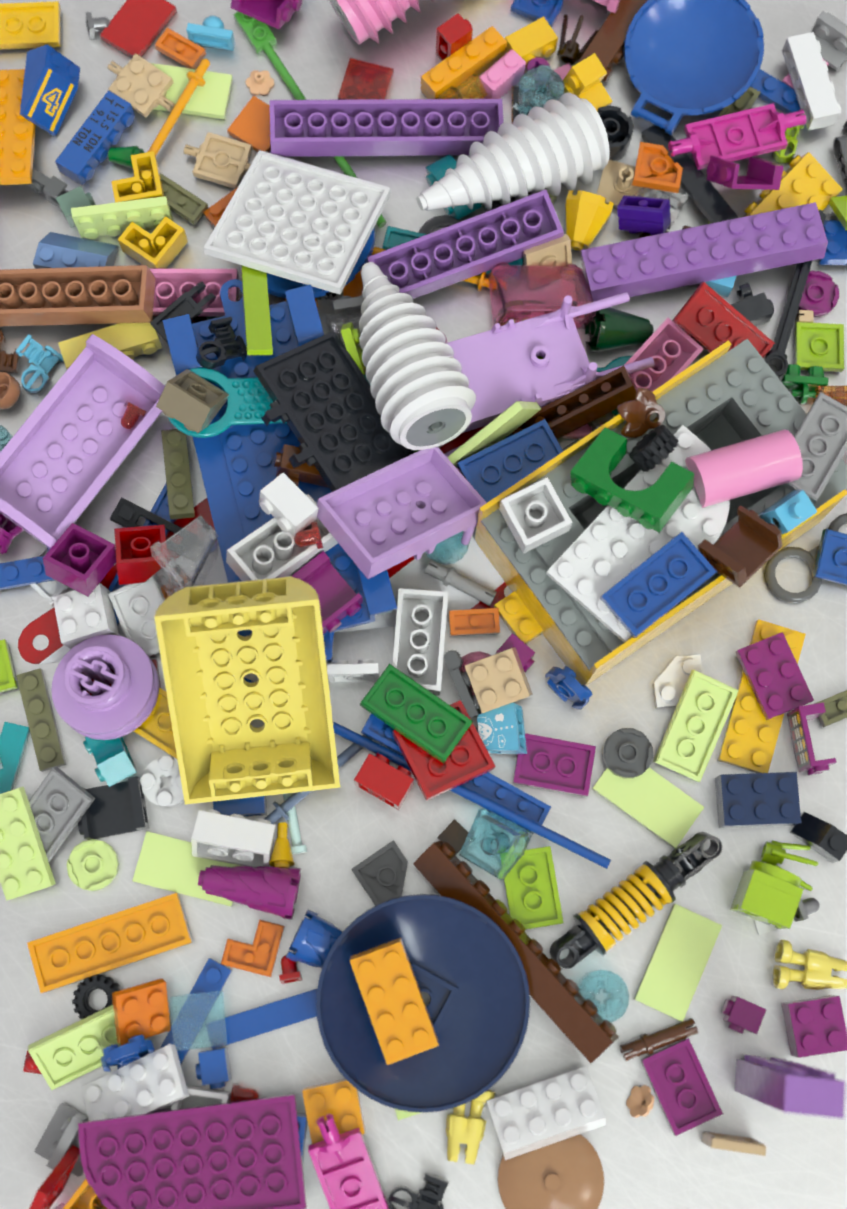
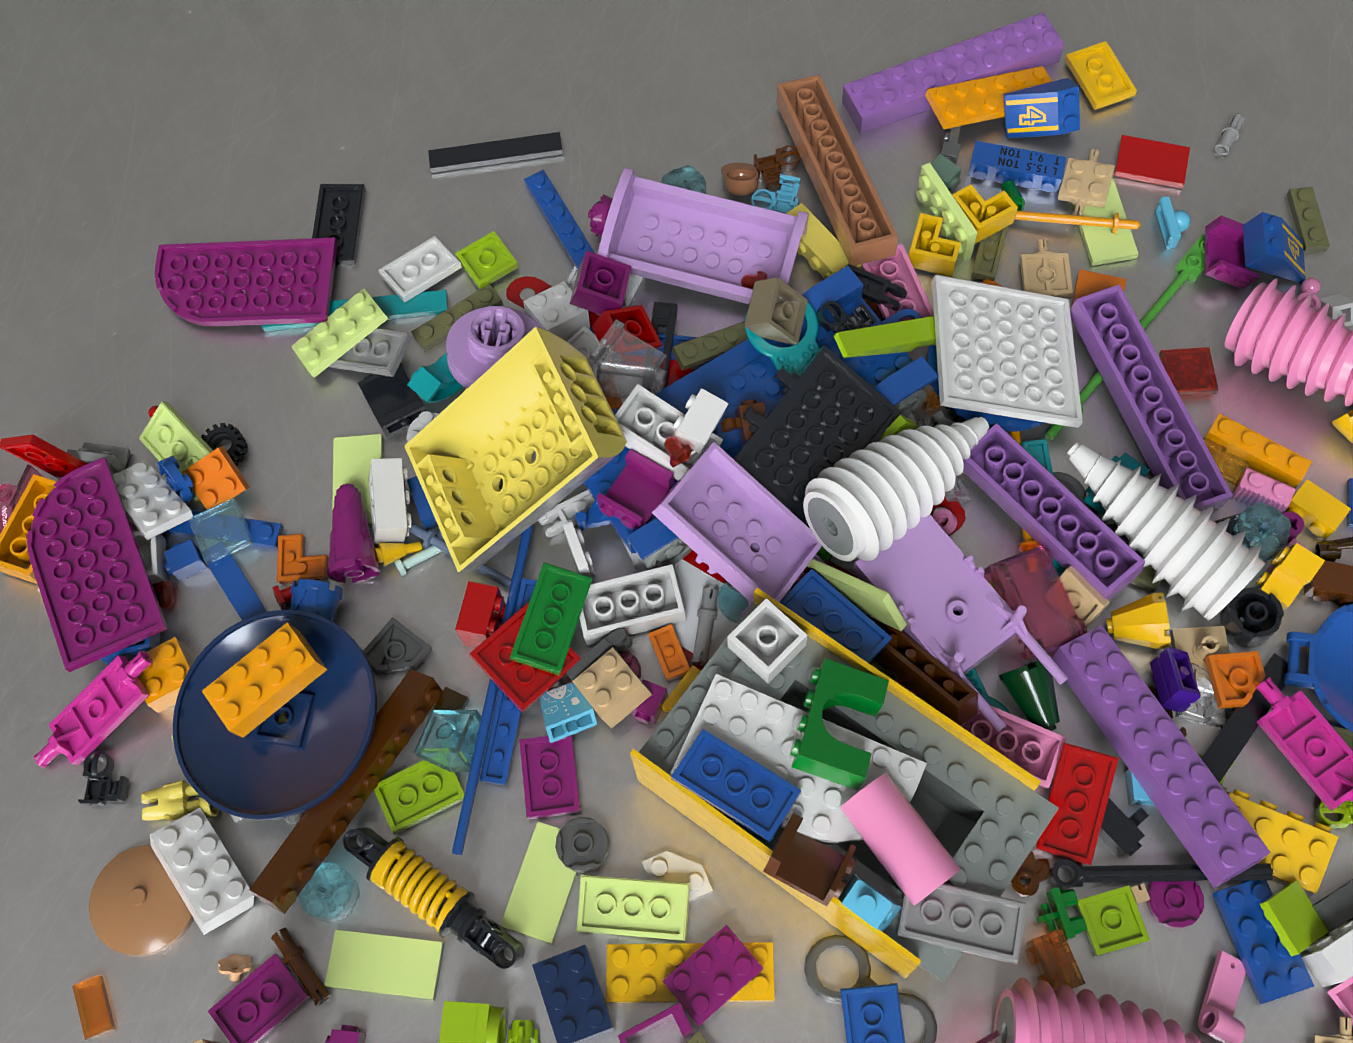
camera: 80 degrees right, 10 degrees down
light orange plate [27,893,193,993] -> none
medium blue slope [33,232,119,269] -> none
yellowish green tile [67,839,119,891] -> none
flat silver piece [86,12,110,39] -> none
orange plate [155,27,206,69] -> none
light nougat plant [245,70,275,96] -> none
red brick [436,13,473,61] -> none
blue plate [545,666,593,710] -> none
reddish brown plate [617,387,665,438] -> none
black tyre [629,425,678,472] -> none
magenta panel [707,156,784,190] -> none

